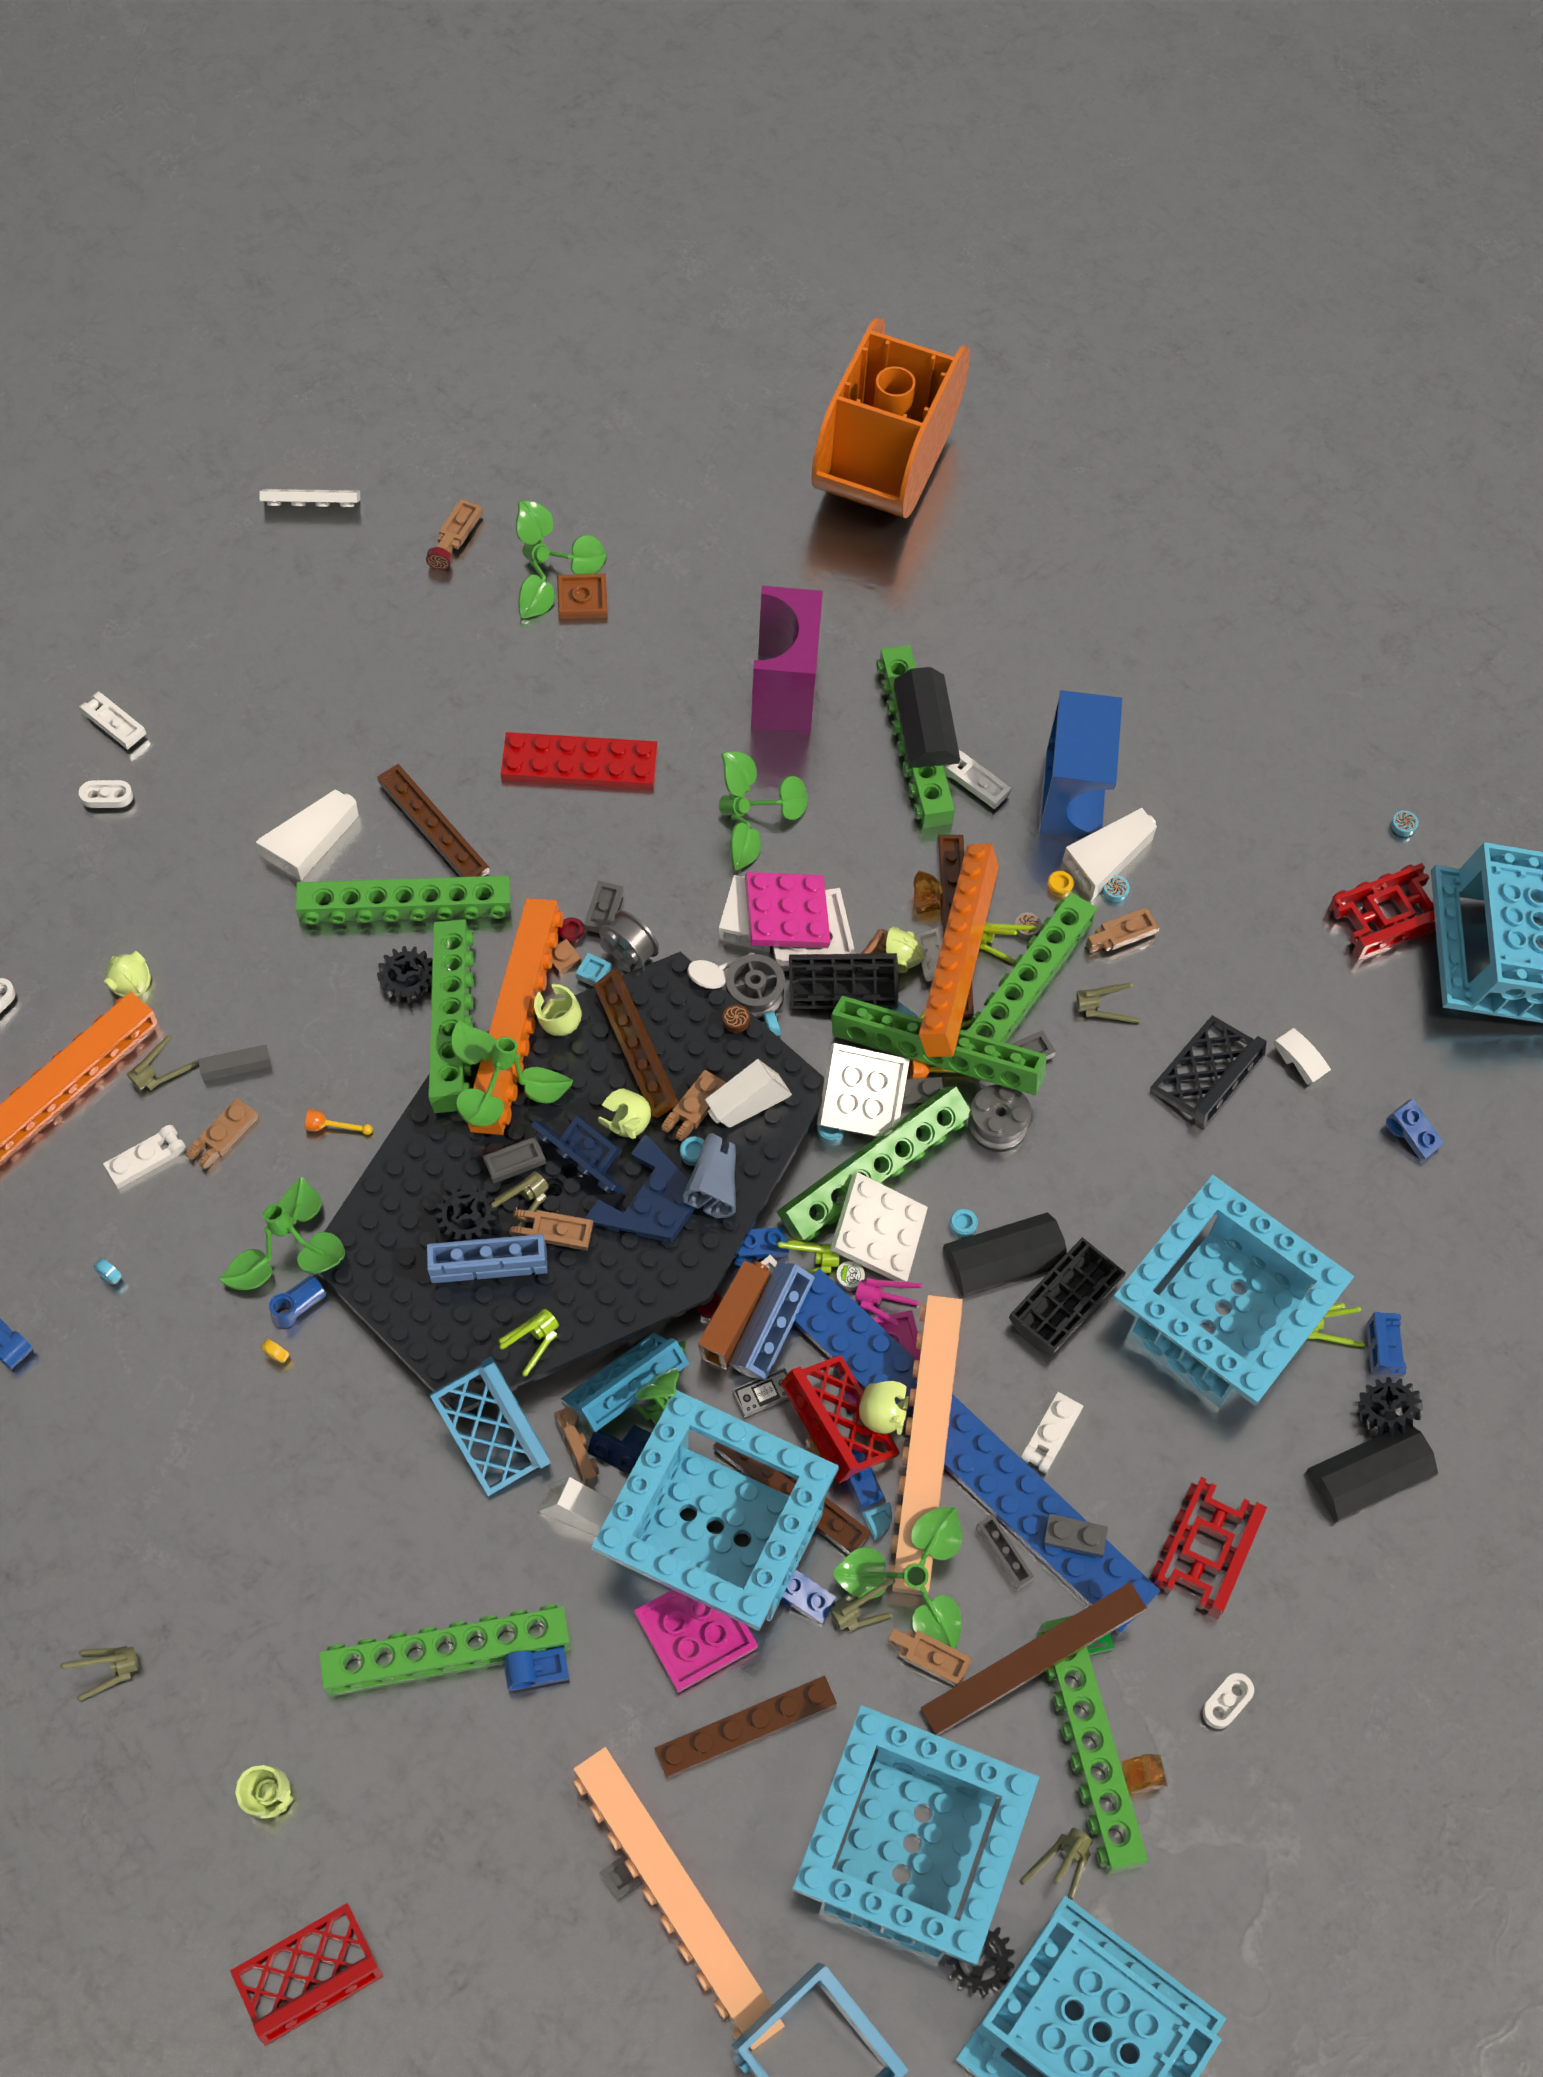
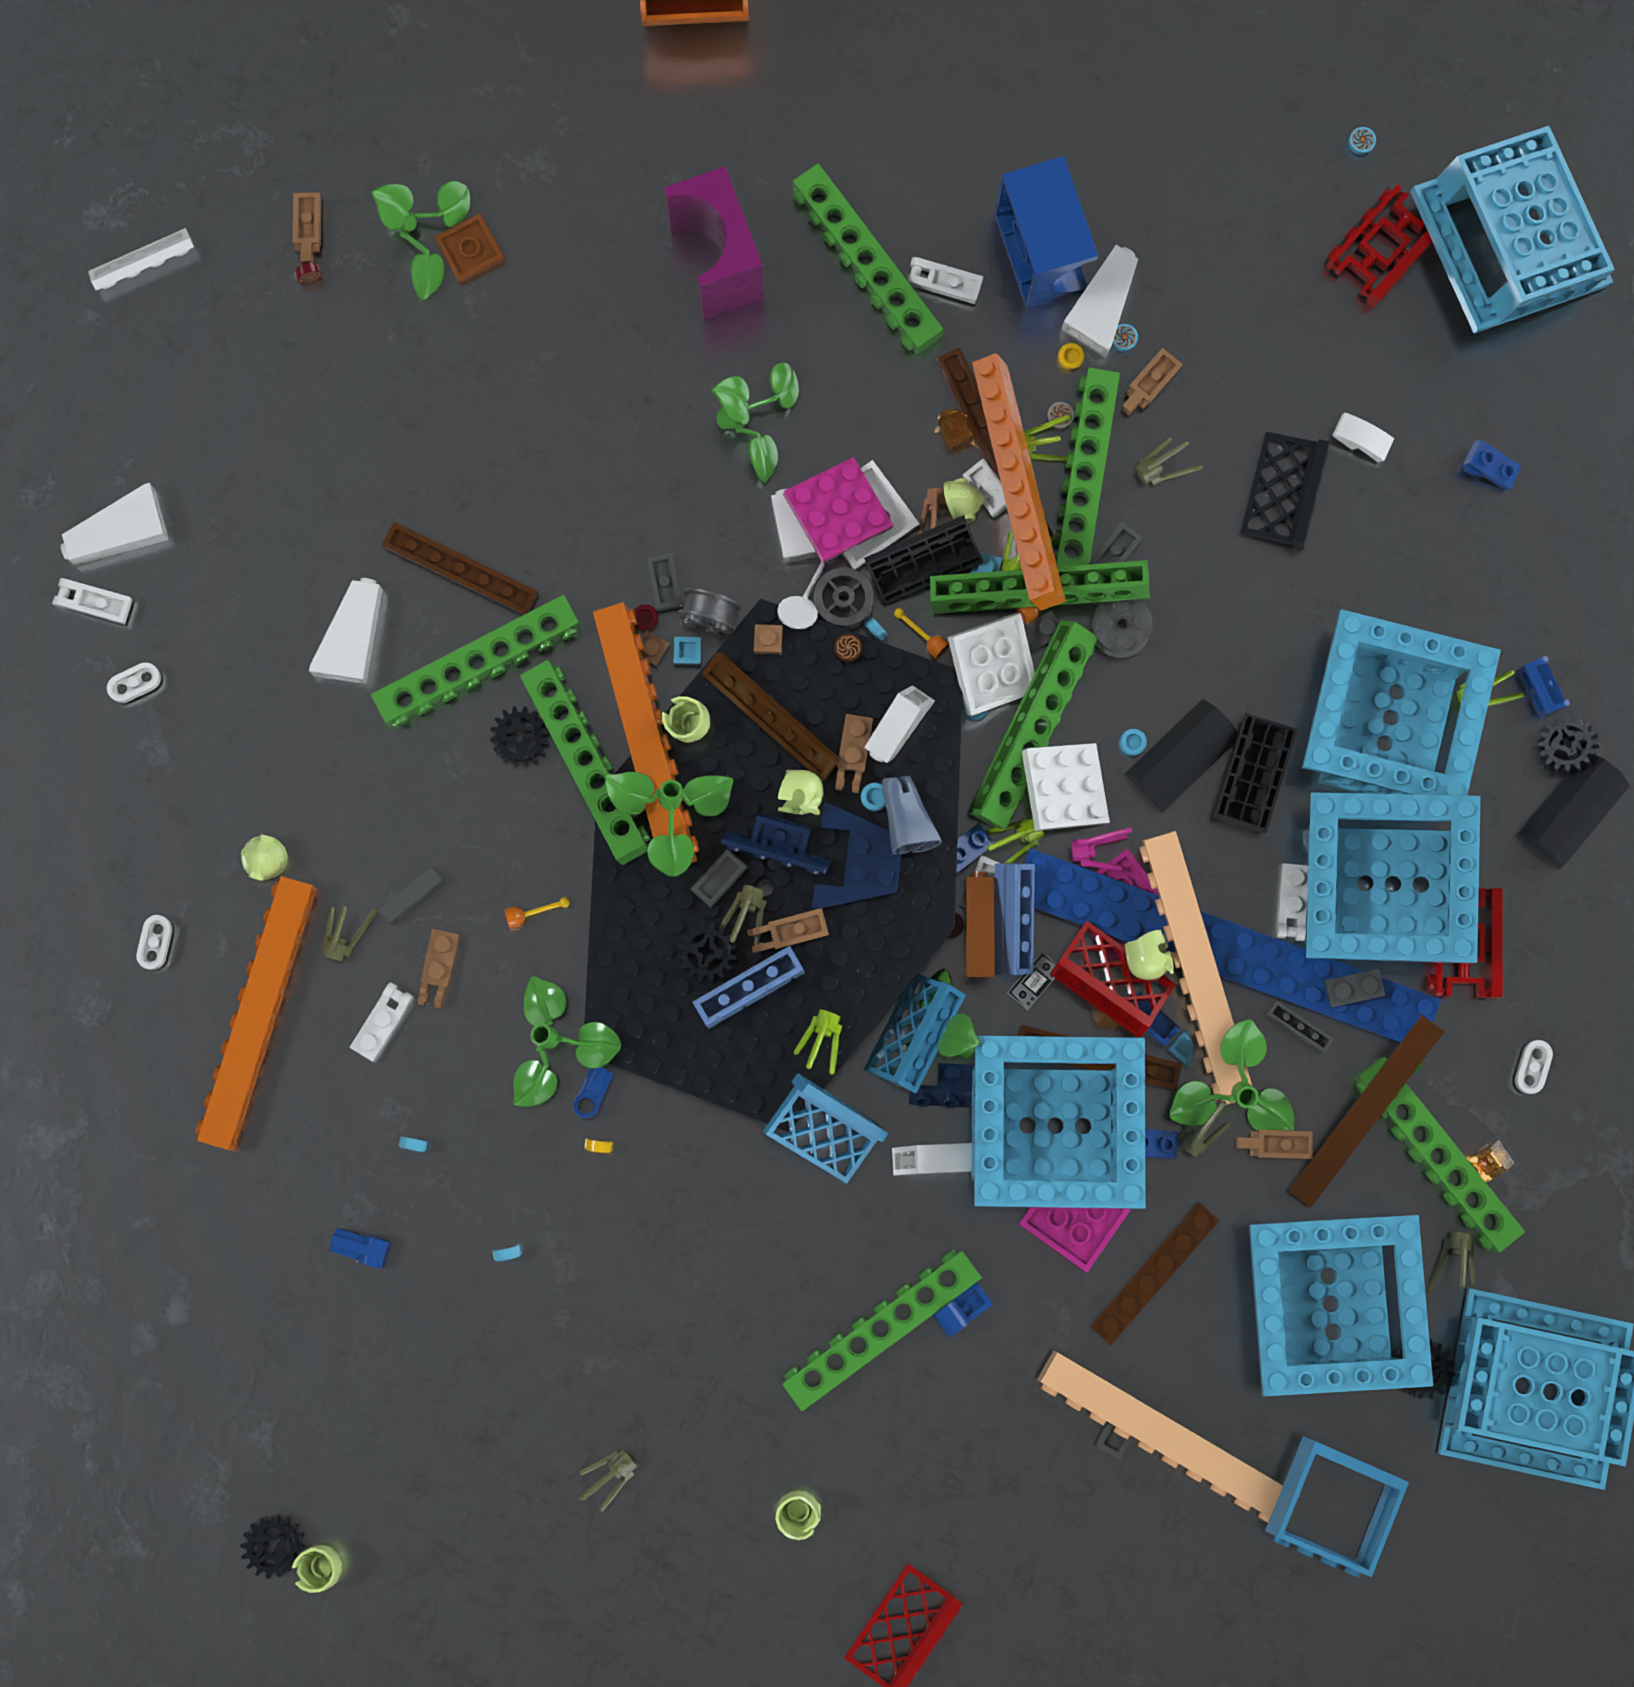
camera: 25 degrees left, 20 degrees up
red plate [501,732,658,789] -> none
medium nougat hinge [554,1407,599,1488] -> none
tile [836,1261,865,1291] -> none
black piece [894,667,960,768] -> none
none -> white slope [61,483,169,566]
none -> medium azure tile [492,1244,521,1261]
none -> medium nougat plate [754,625,783,654]
none -> hinge [894,608,950,660]
none -> medium azure plate [1306,792,1481,964]

